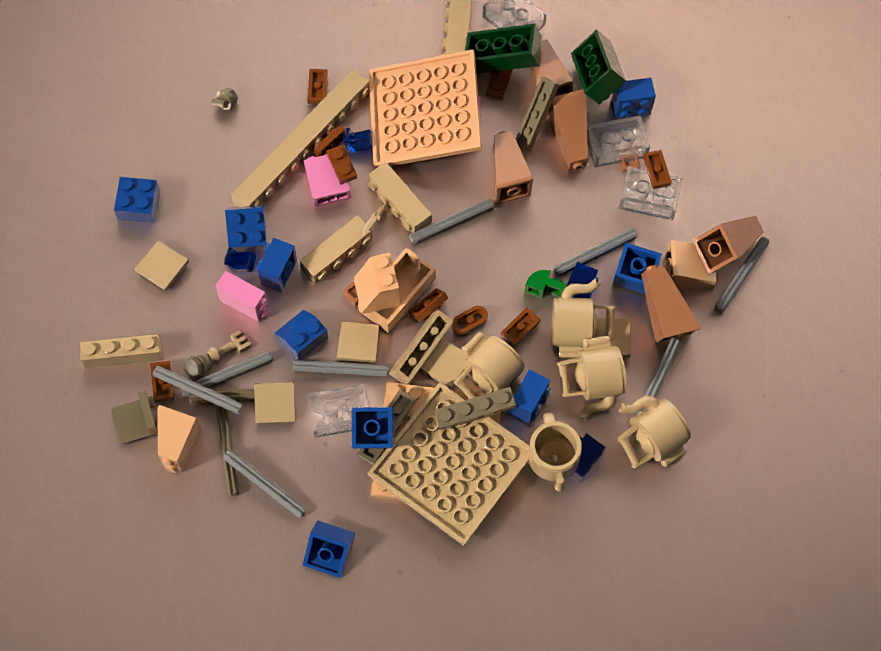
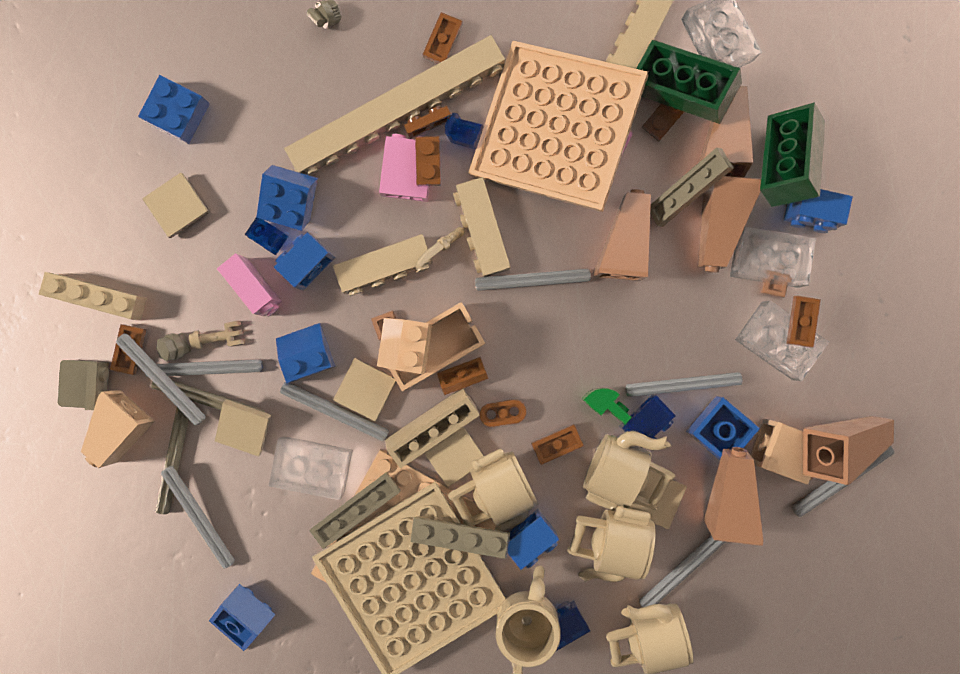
camera: 25 degrees right, 20 degrees up
blue brick [352,407,395,449] -> none

